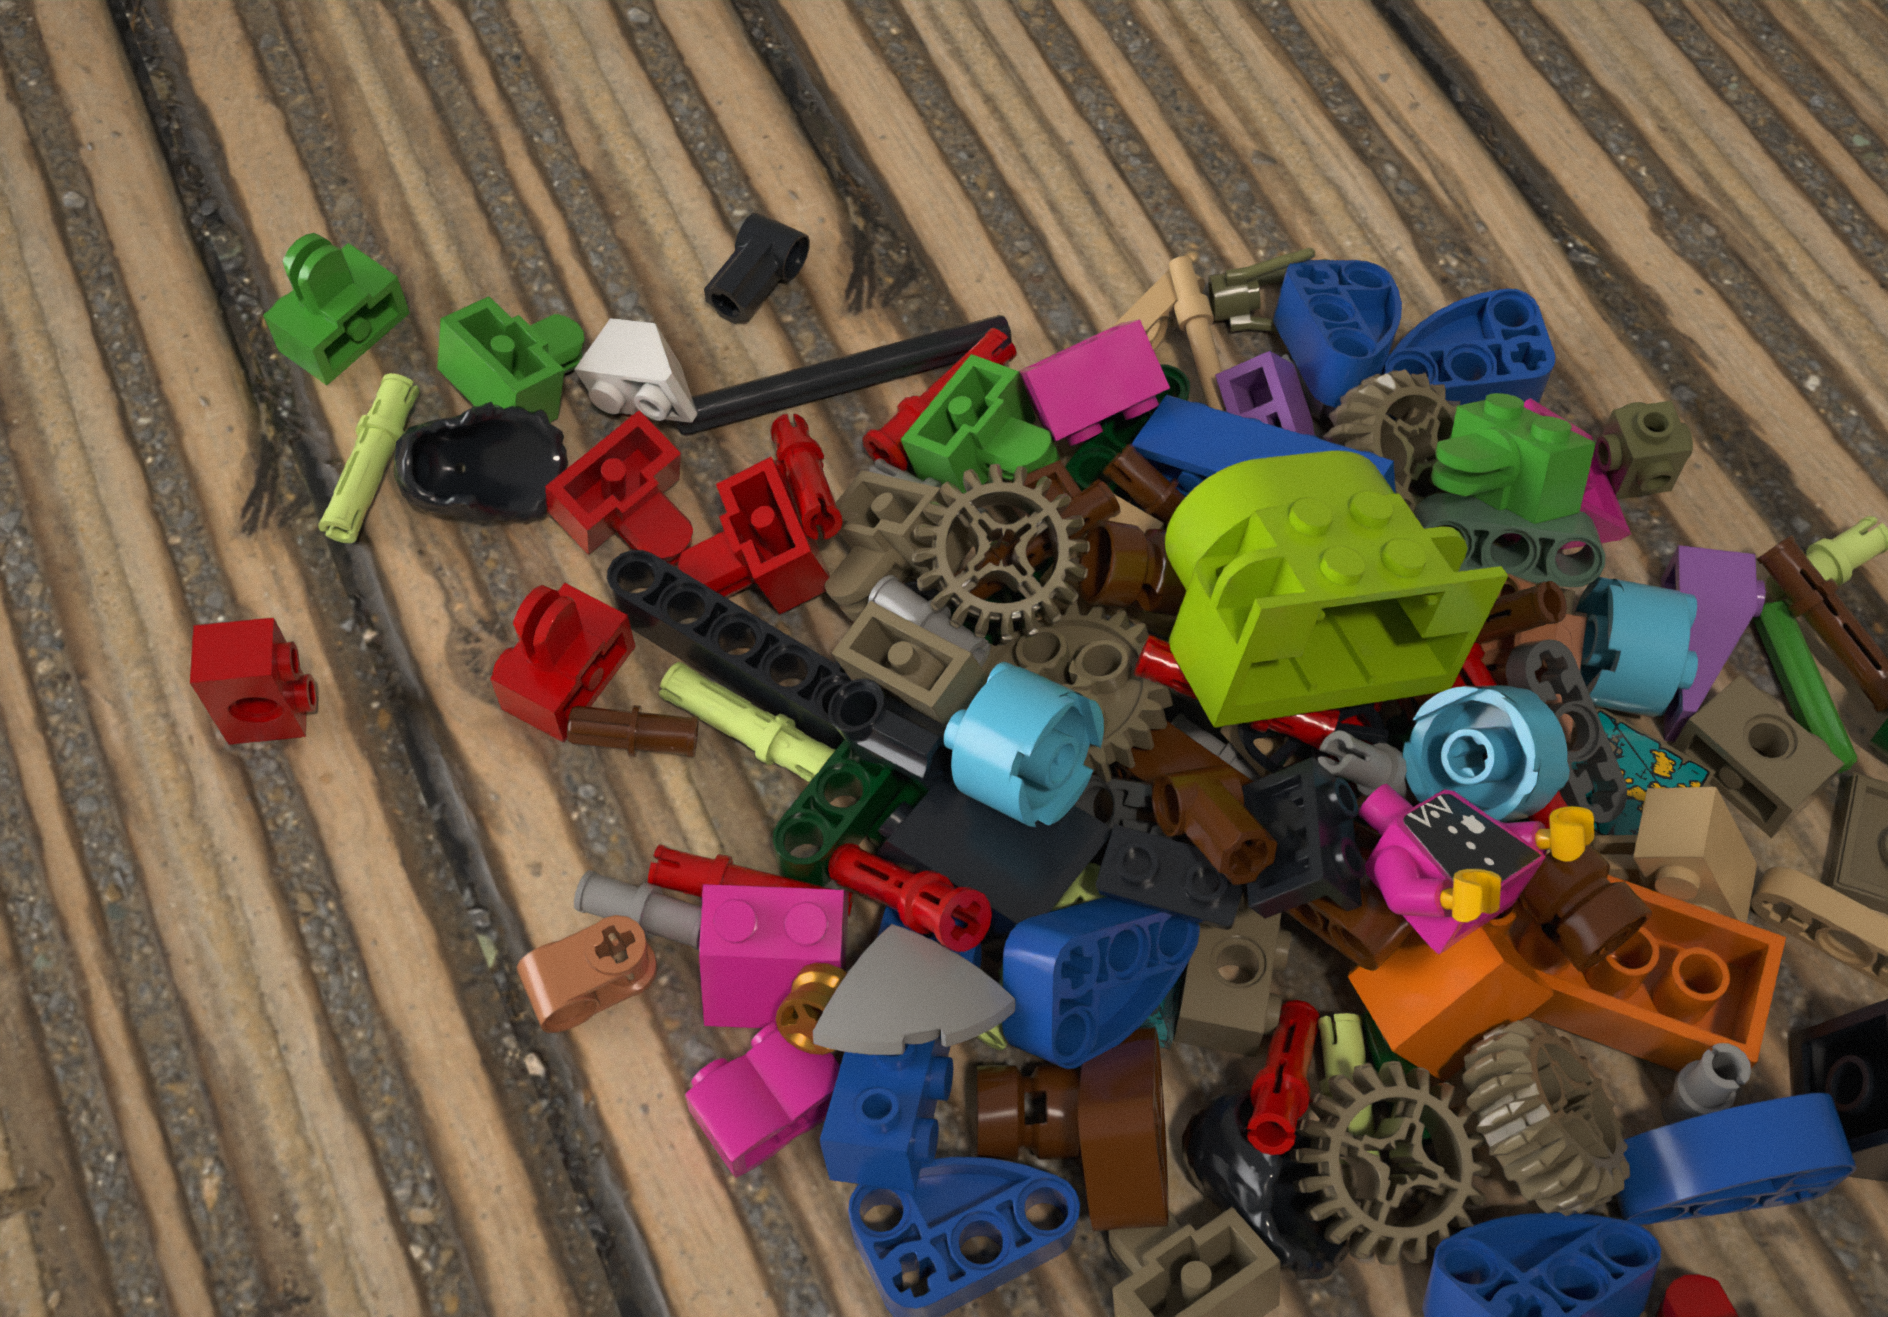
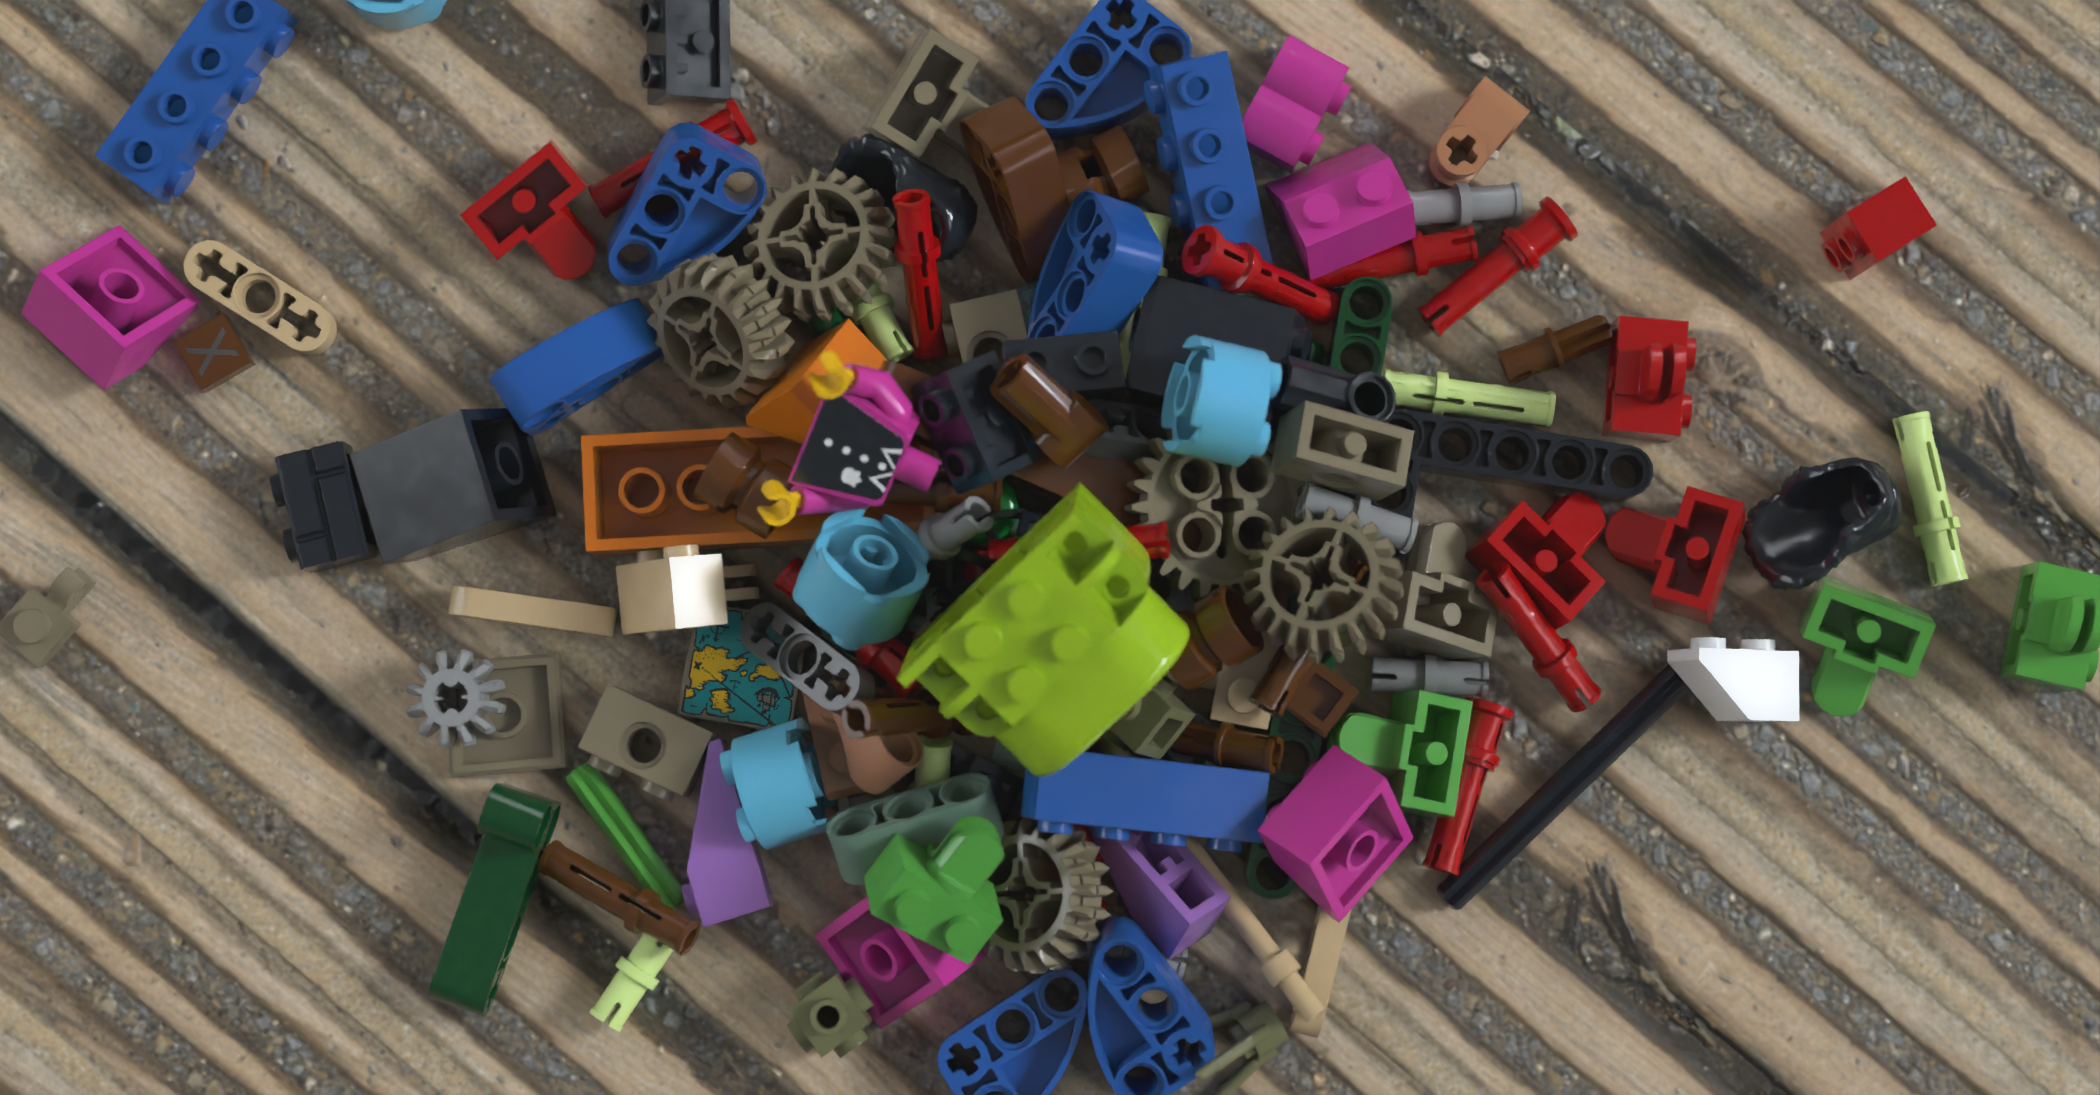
camera: 155 degrees right, 25 degrees up
black piece [704,211,810,324] -> none
pearl gold wheel [776,963,847,1055] -> none
light grey brick [813,924,1015,1055] -> none
light grey pin [1661,1043,1751,1125] -> none
none -> red pin [1416,196,1578,337]

